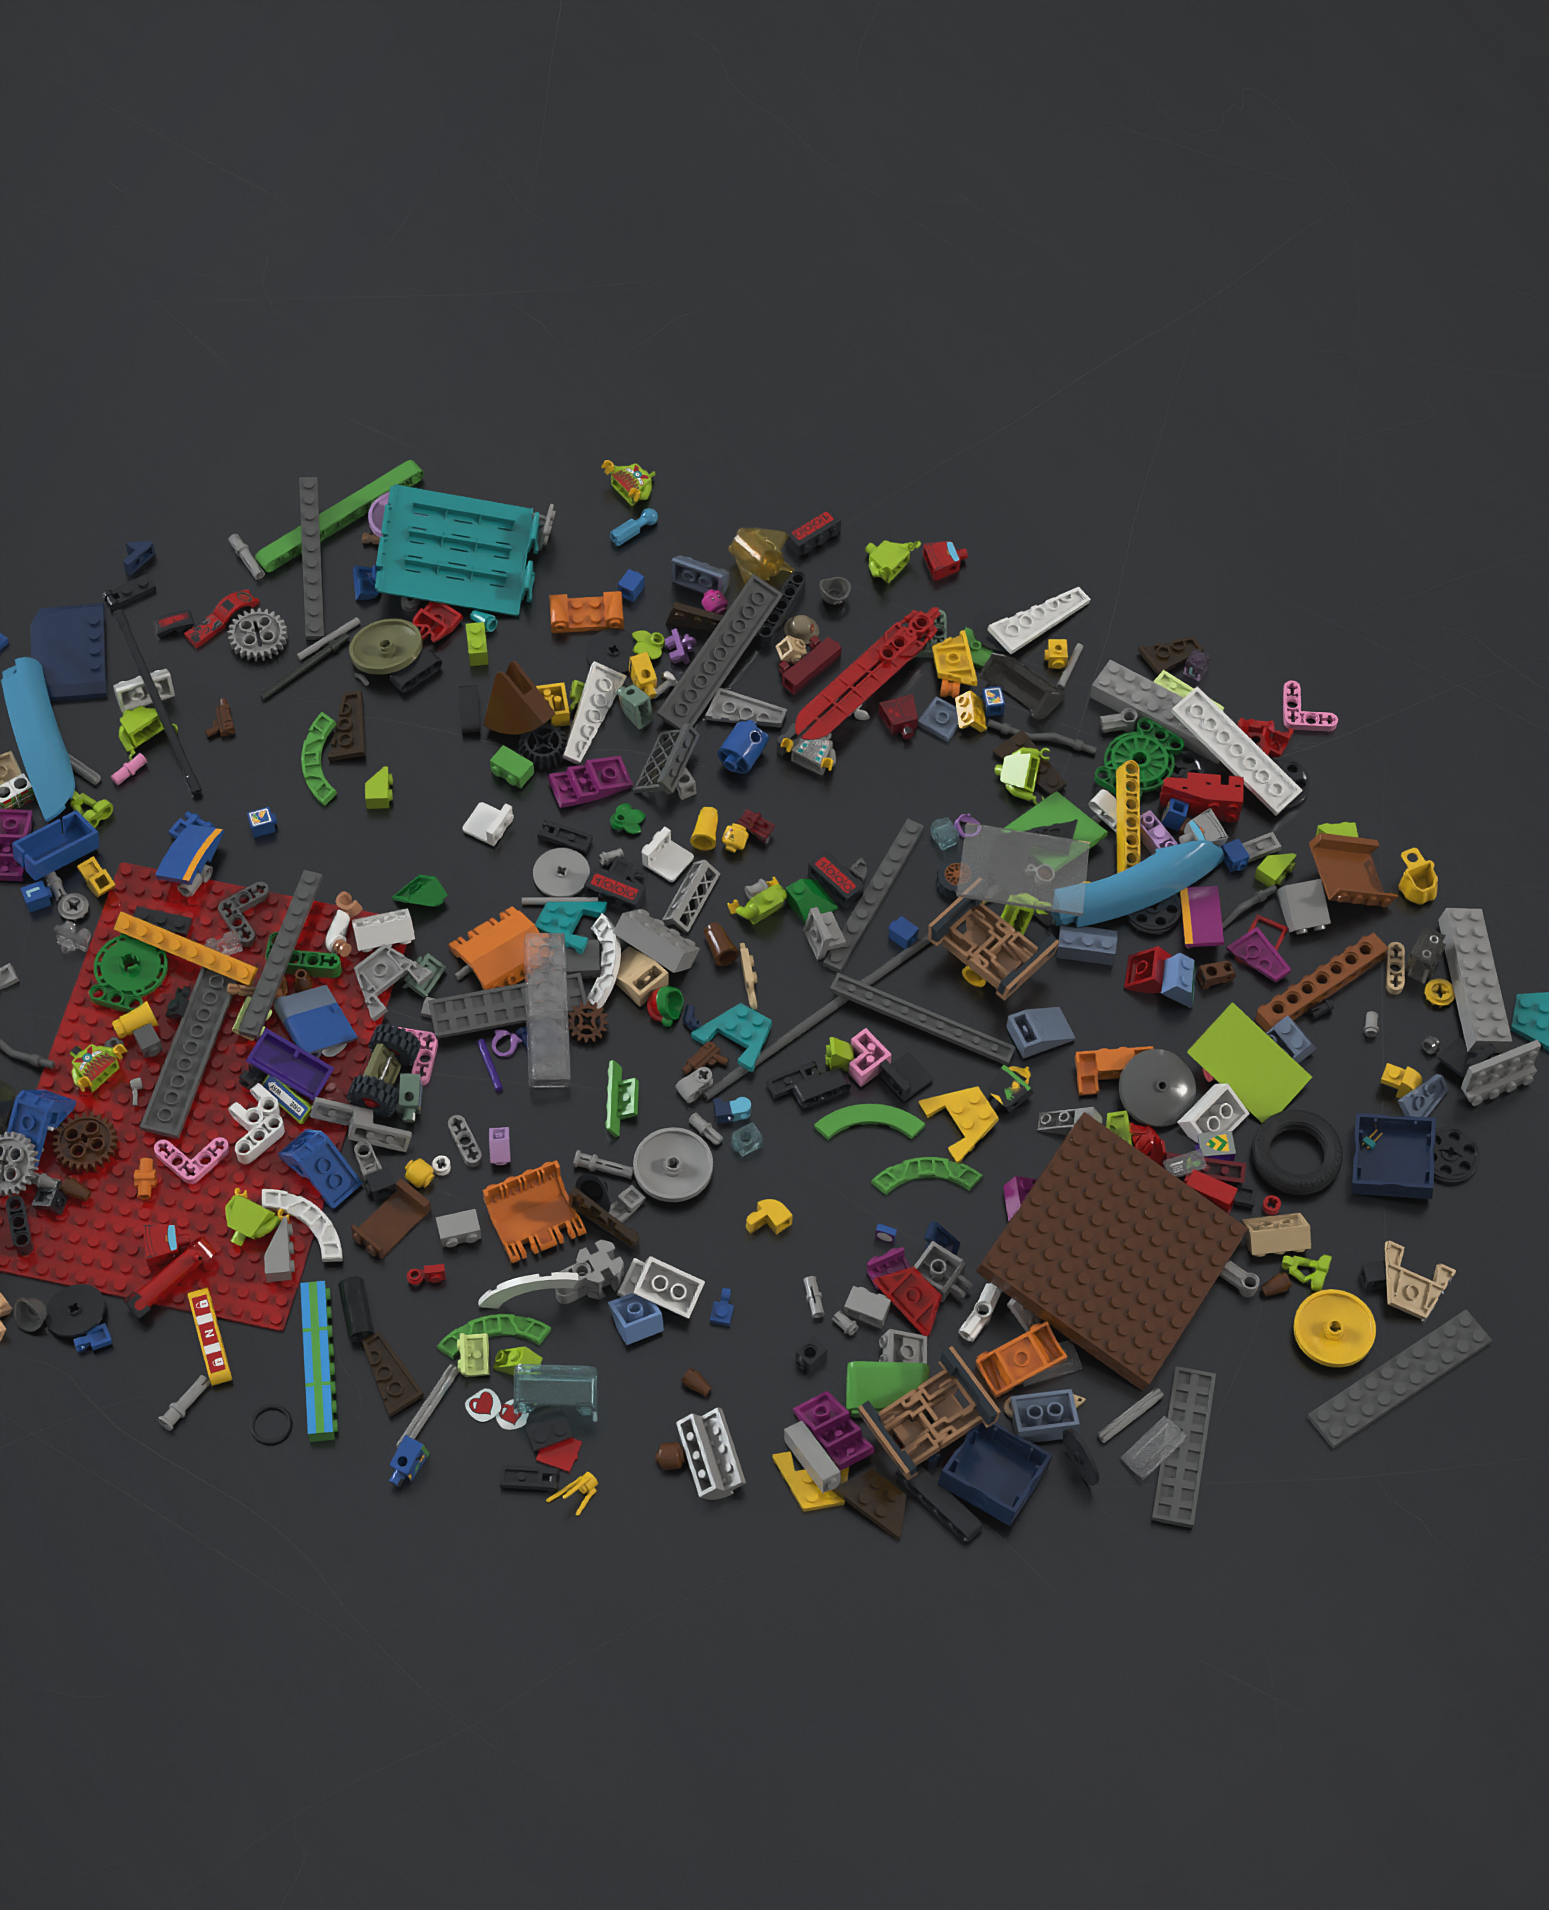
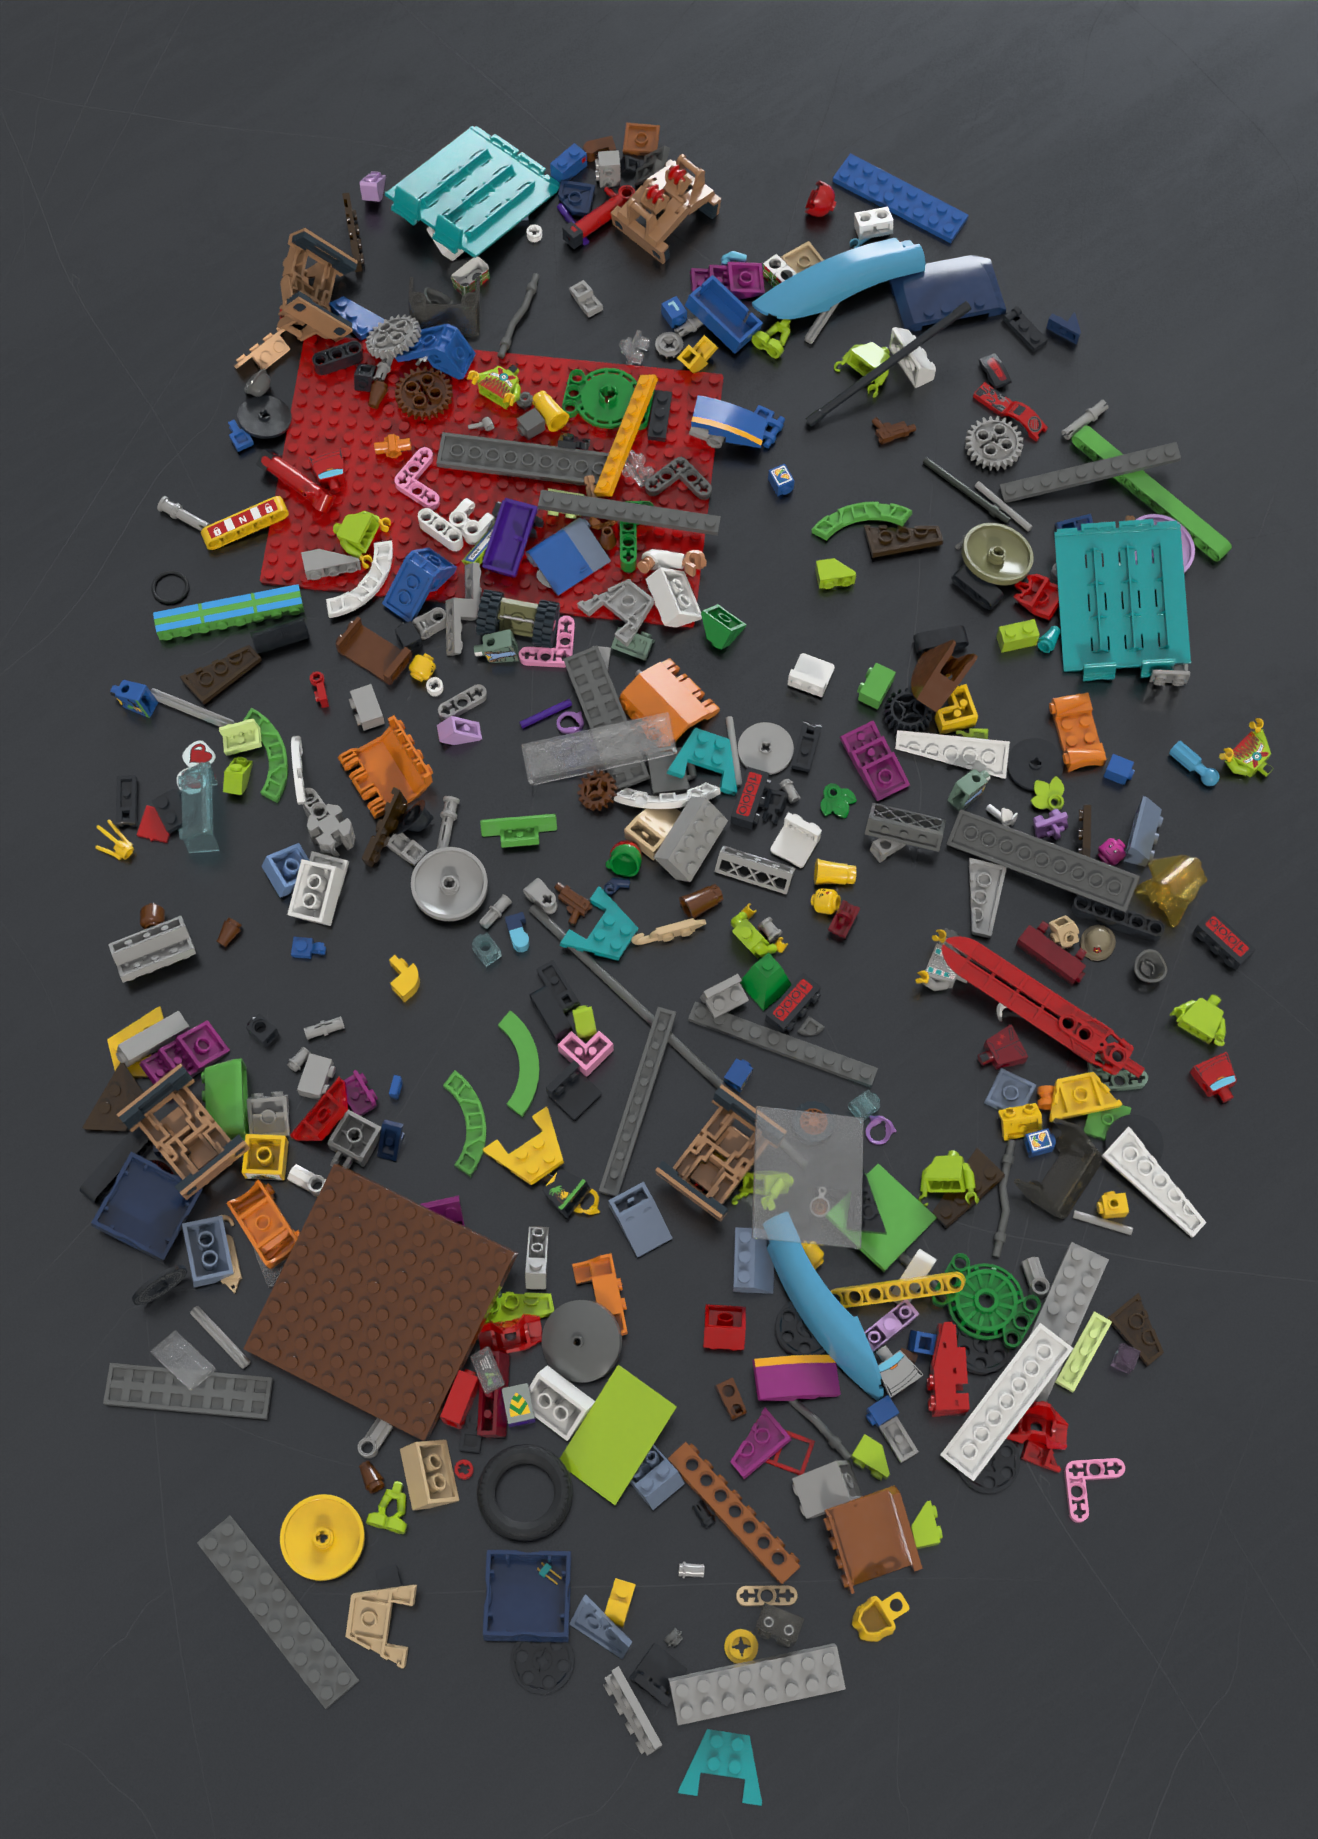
camera: 85 degrees right, 10 degrees up
bright pink pin [111,753,147,785] -> none
yellow torso [628,652,657,699] -> none
blue cylinder [717,720,770,774] -> none
medium blue slope [1161,953,1196,1008] -> none
none -> yellow brick [242,1134,289,1180]

